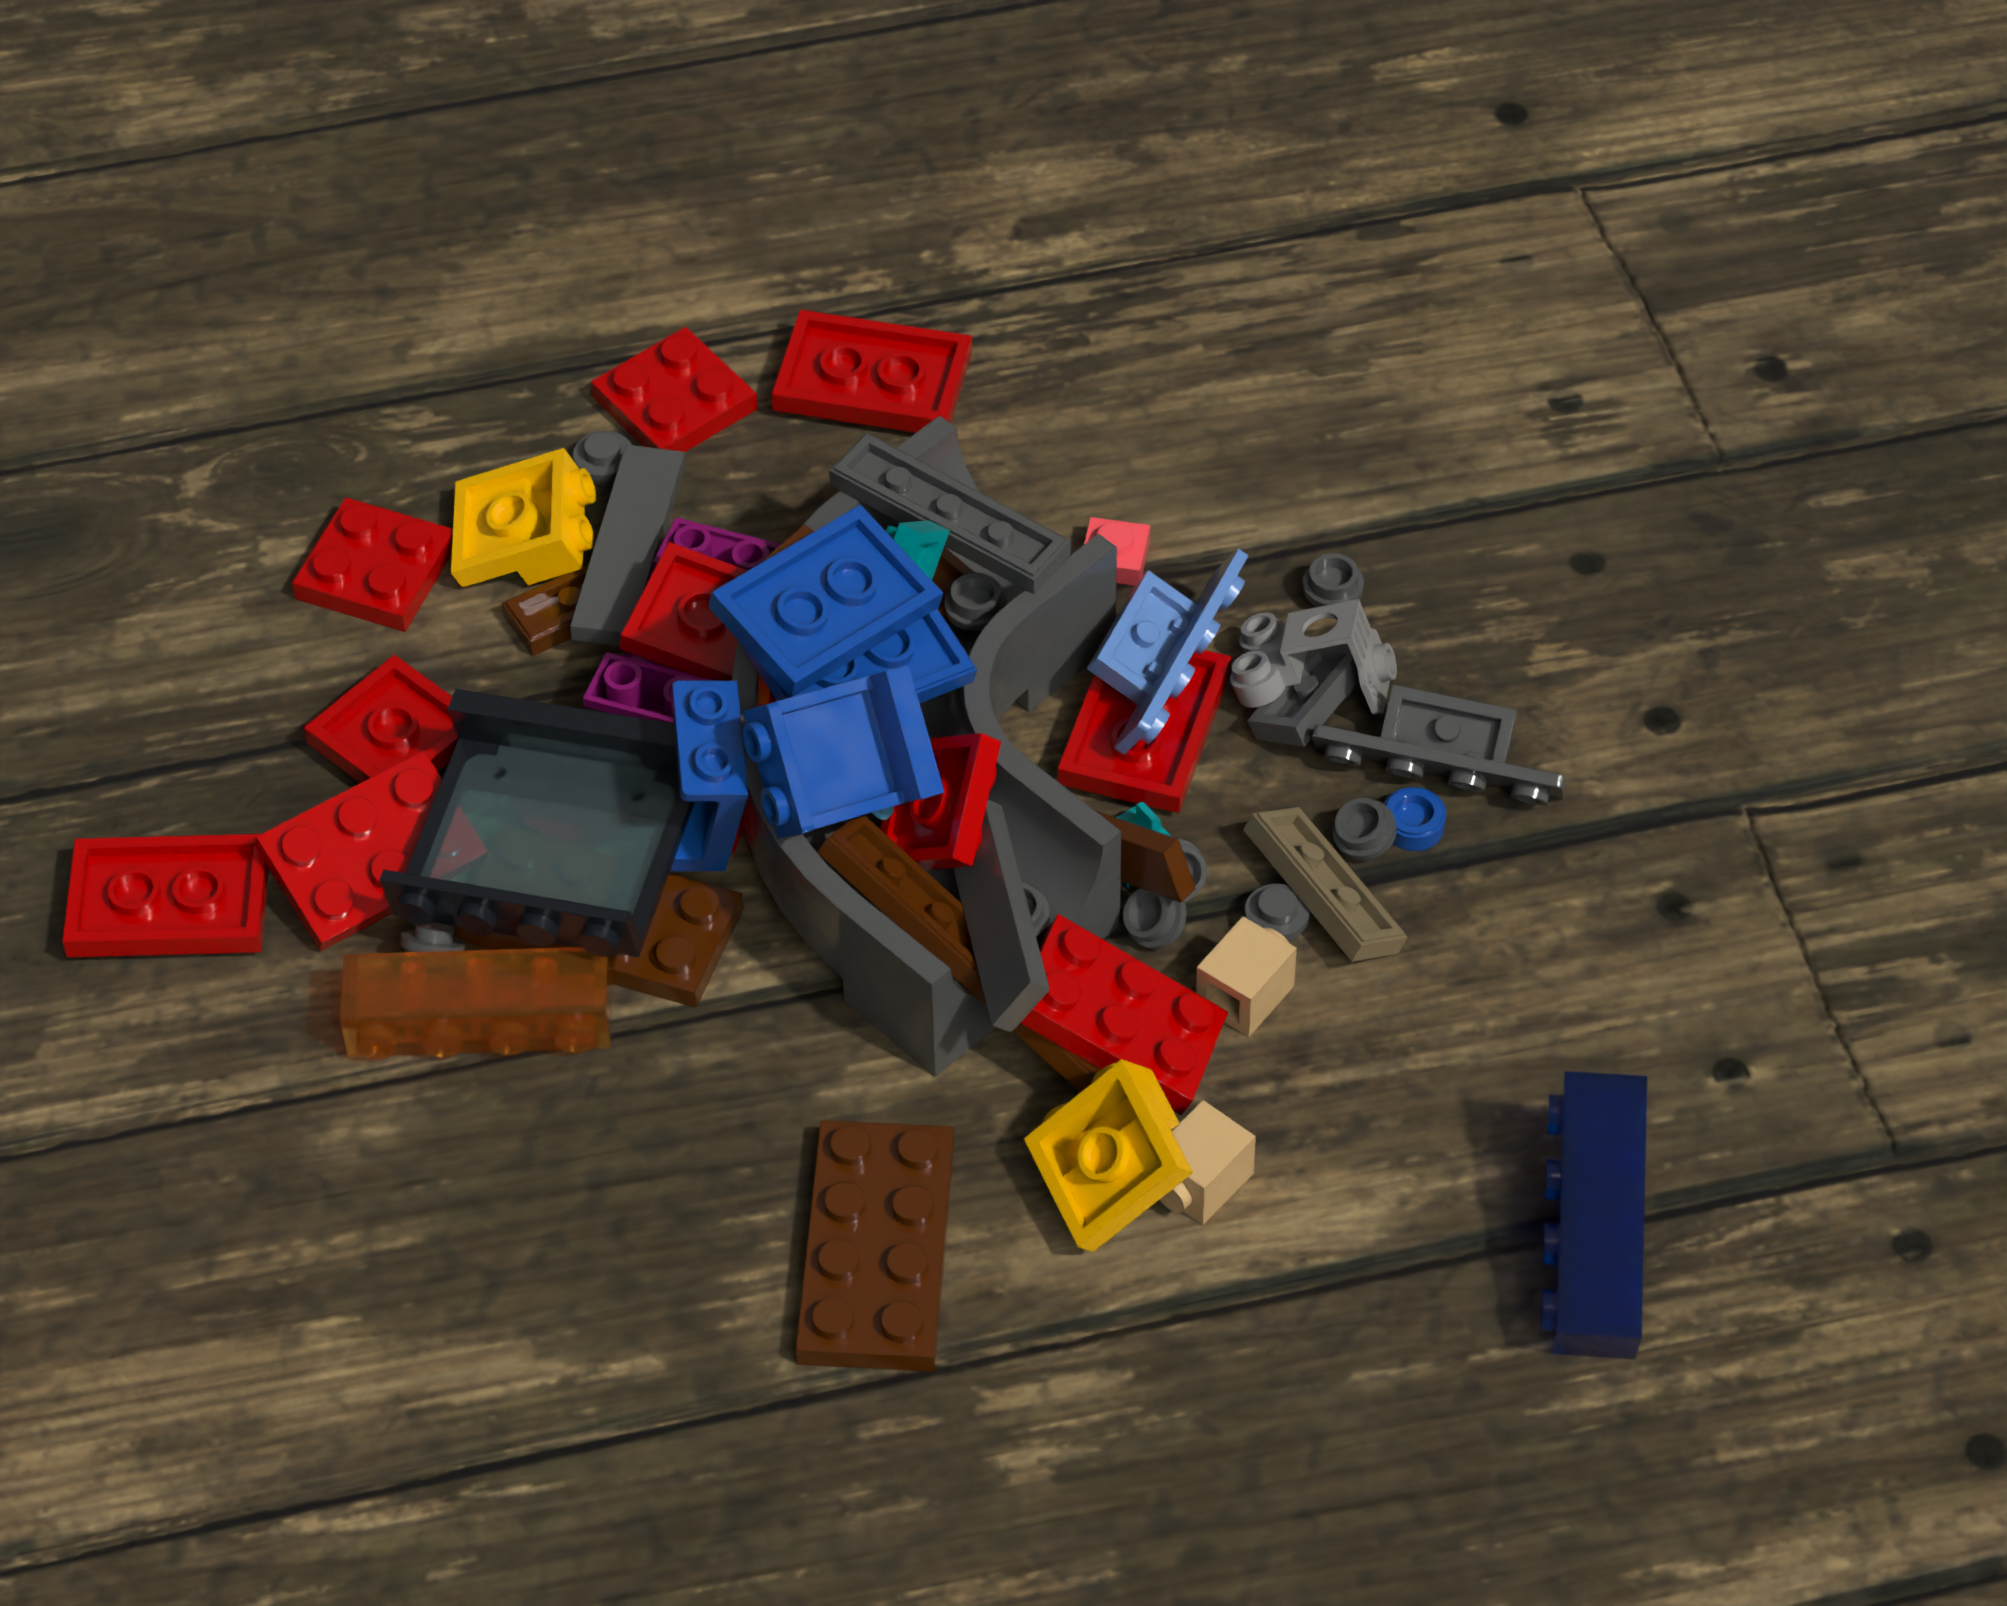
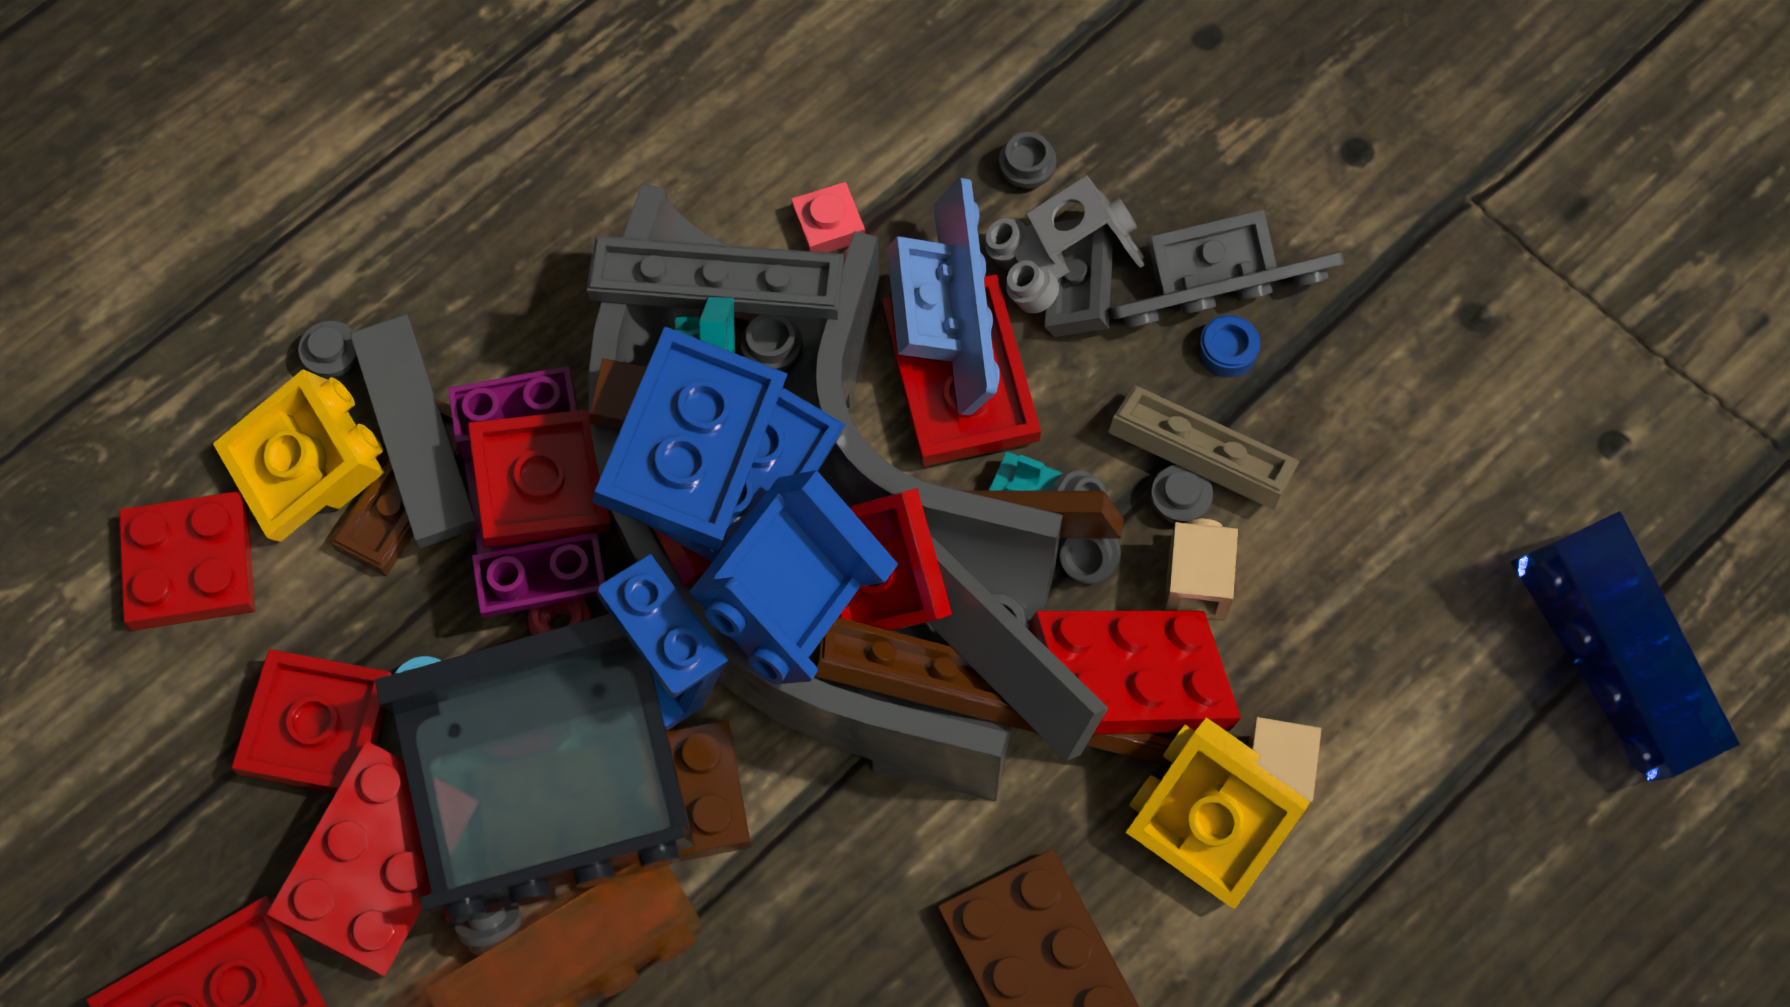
camera: 30 degrees left, 15 degrees up
red plate [590,326,758,452] -> none
red plate [772,309,973,433] -> none
dark grey plate [1332,798,1397,861] -> none

